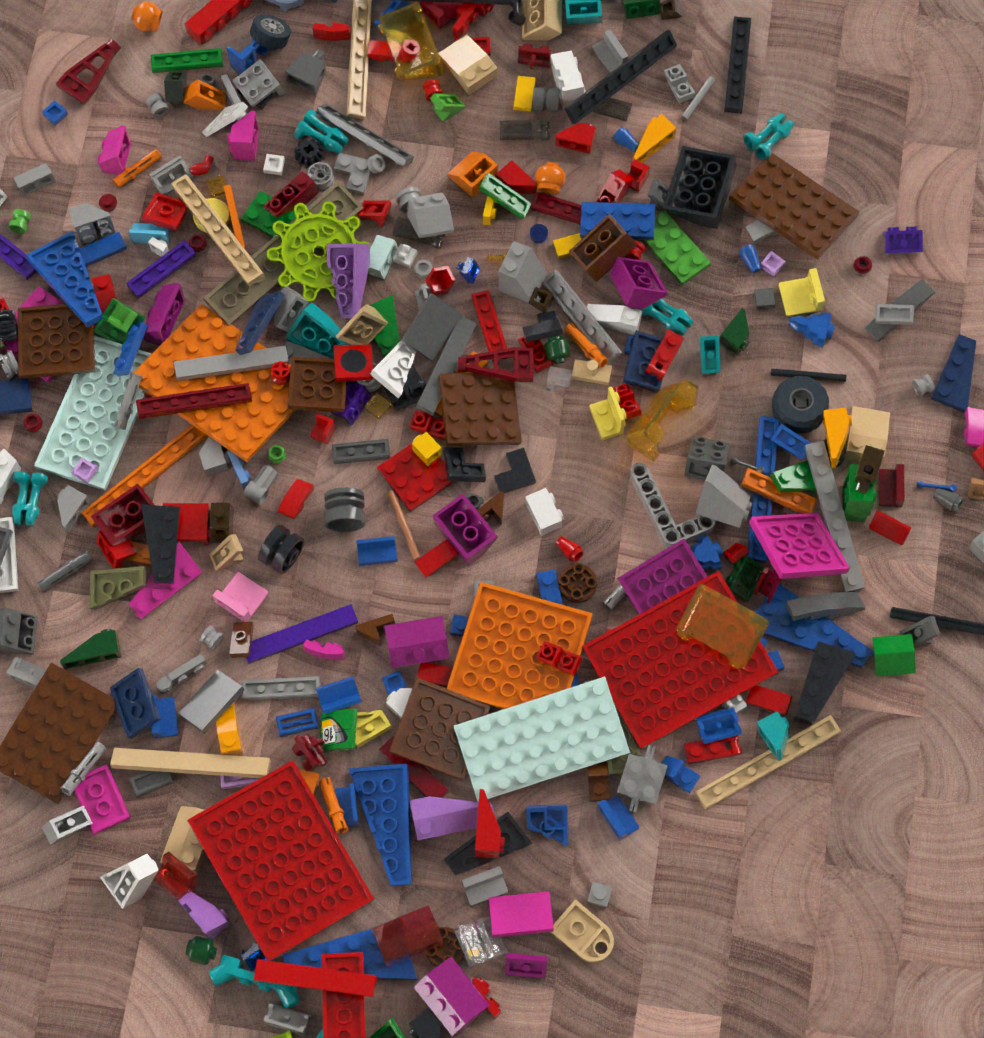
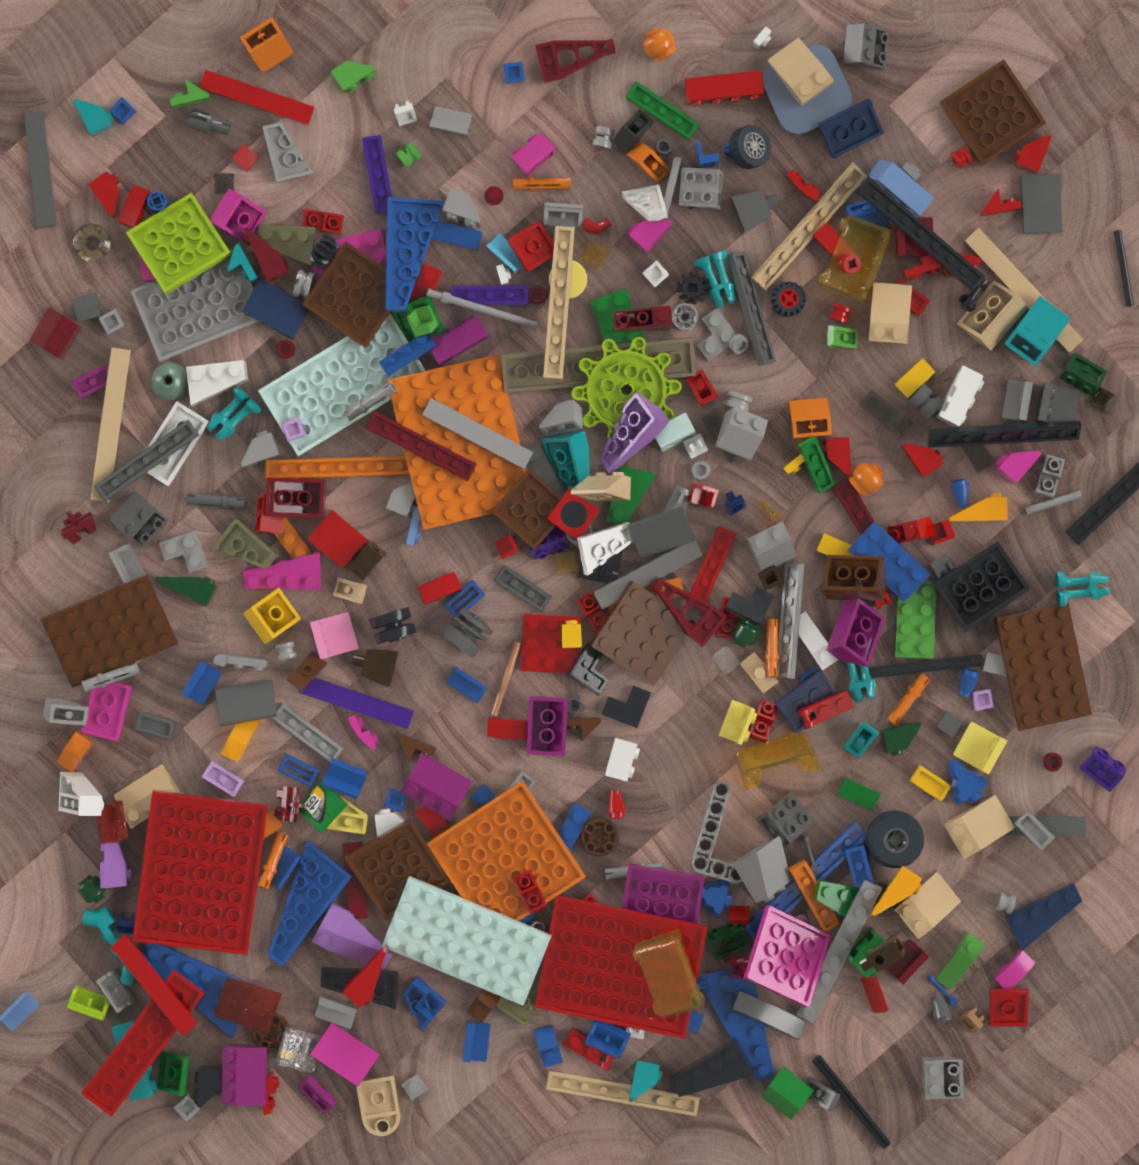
camera: 35 degrees right, 20 degrees up
dark blue tile [110,668,161,739] -> none
tan tile [110,748,271,778] -> none
black wing [141,504,180,584] -> none
orange tile [224,185,246,250] -> none
dark blue wing [235,291,285,355] -> none
light grey piece [243,465,278,505] -> none
bright green plate [268,445,286,463] -> none
red wheel [271,361,290,385] -> none
dark red hips [518,43,551,70] -> none
clear blue tile [530,224,548,243] -> none
light grey plate [617,745,667,812] -> none
red slope [746,685,792,715] -> none
black bar [771,368,847,382] -> none
none -> orange slope [57,731,95,772]
none -> light grey plate [159,531,208,573]
none -> yellow slope [243,588,301,644]
none -> dark brown torso [351,649,399,687]
none -> light grey bar [426,289,538,329]
none -> blue tile [444,580,486,617]
none -> black wheel [771,281,806,317]
none -> green slope [837,777,881,810]
none -> black axle [869,654,983,678]
none -> orange pin [887,673,931,726]
none -> yellow tile [909,765,951,802]
none -> bright green slope [935,931,986,990]
none -> tan slope [945,794,1015,859]
none -> dark pink slope [995,451,1042,484]
none -> dark grey bracket [1035,382,1080,423]

